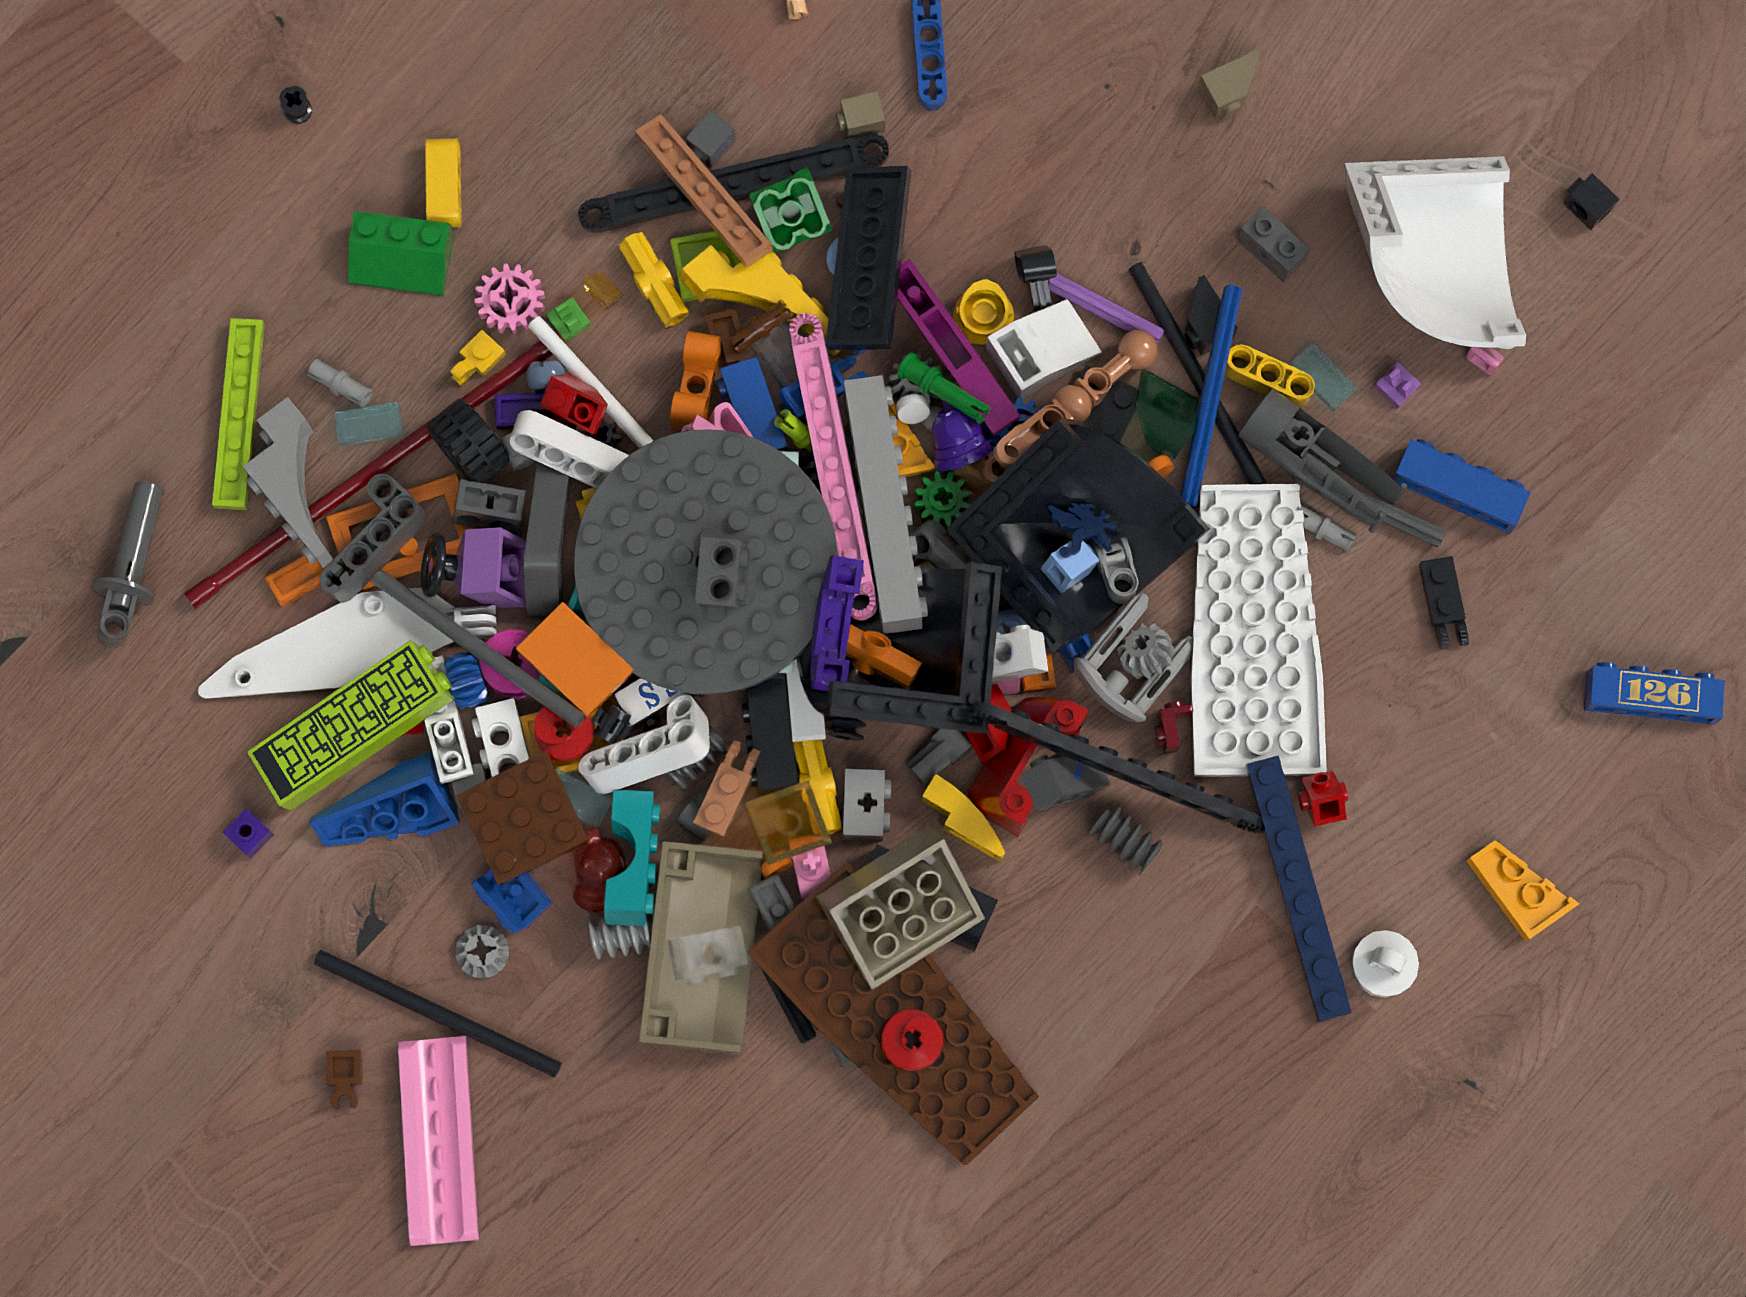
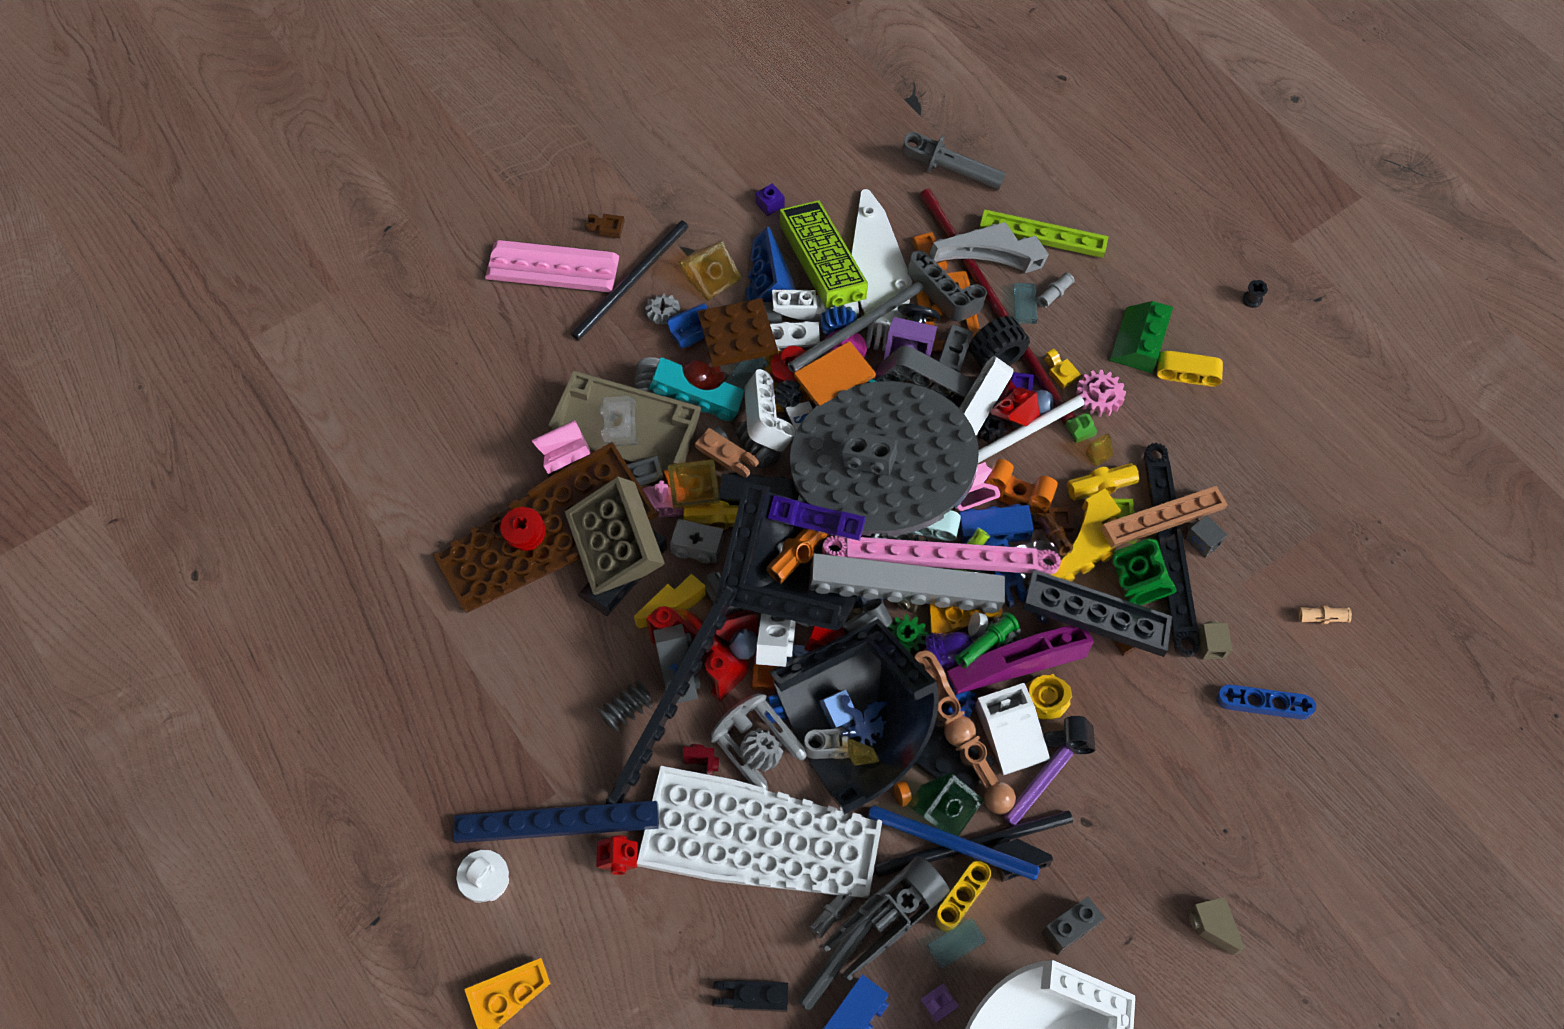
camera: 105 degrees right, 15 degrees down
none -> bright pink piece [531,420,591,474]
none -> clear yellow slope [678,241,742,301]
none -> sand blue piece [729,629,758,659]
none -> clear yellow slope [847,739,879,765]

